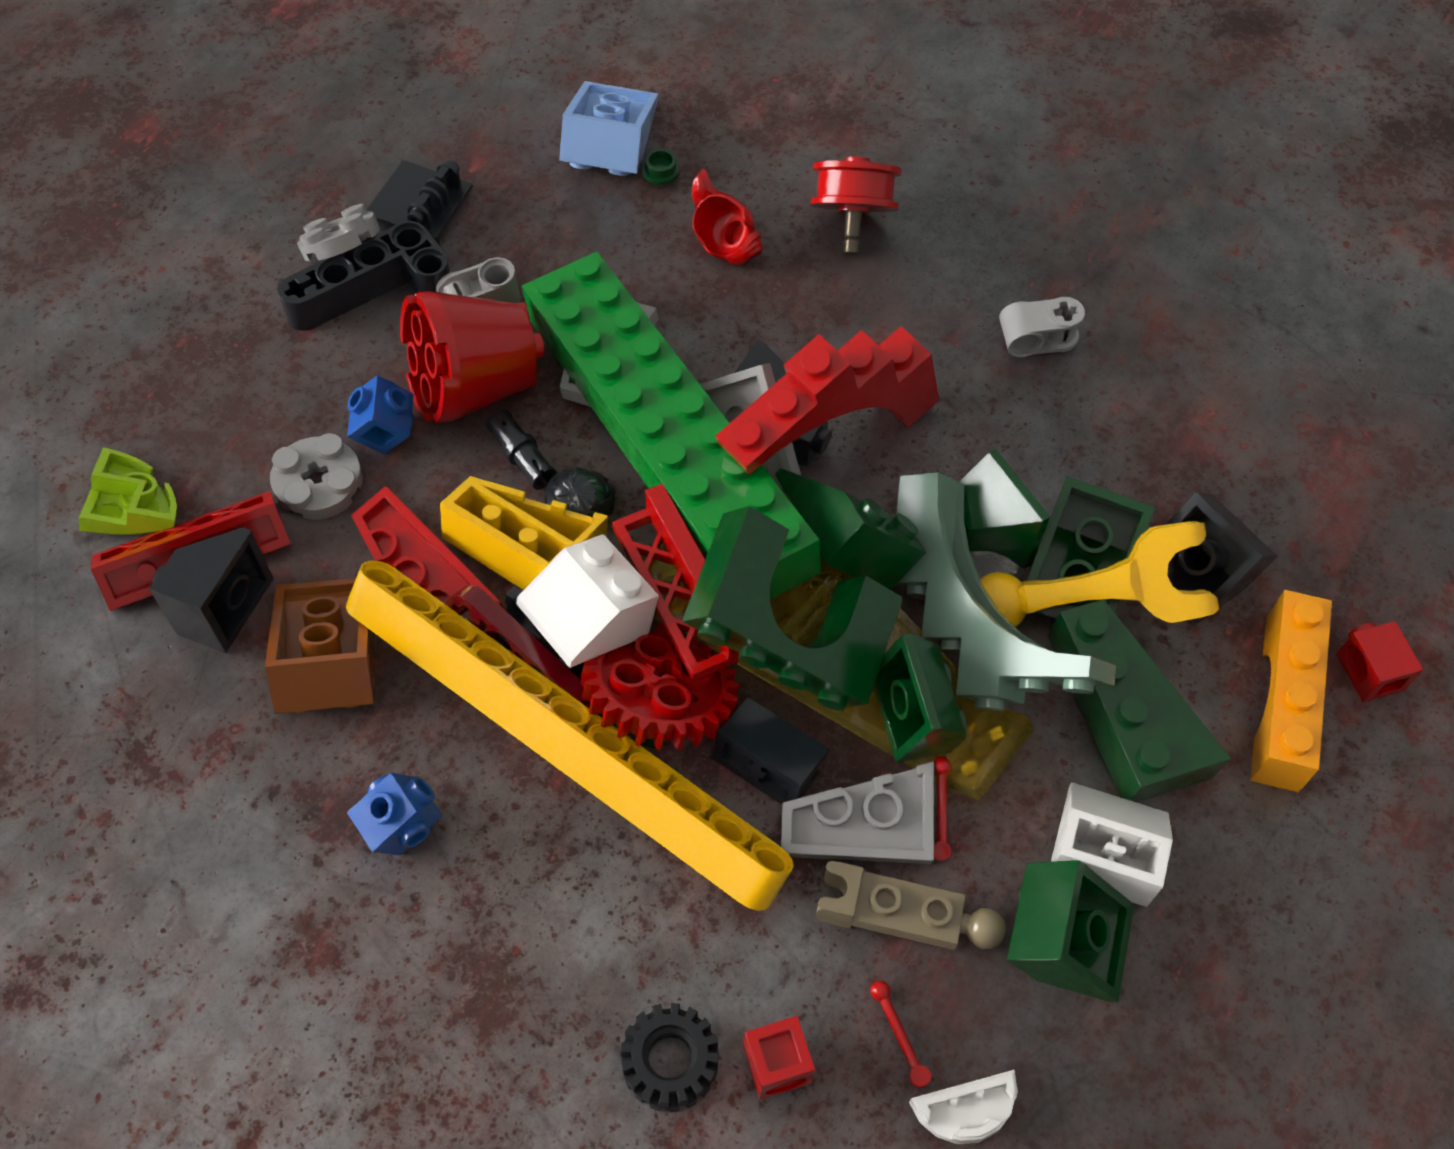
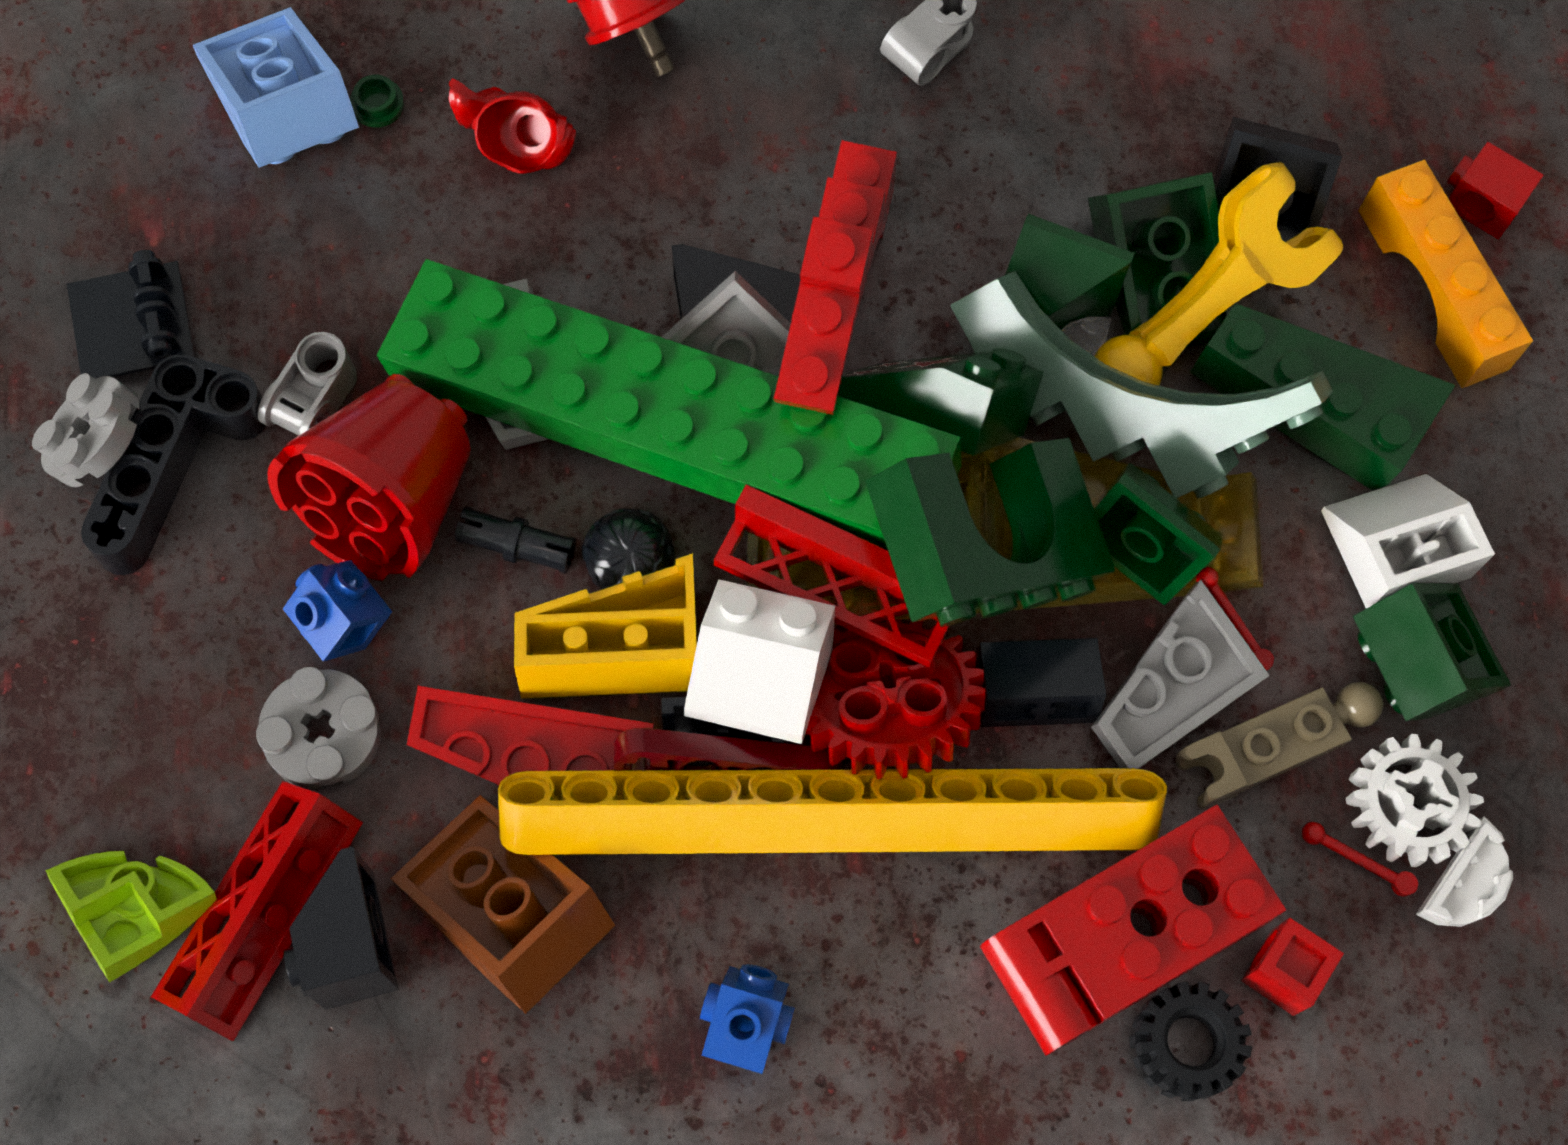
camera: 40 degrees left, 10 degrees up
none -> red hinge [980,804,1286,1056]
none -> white gear [1346,734,1484,867]

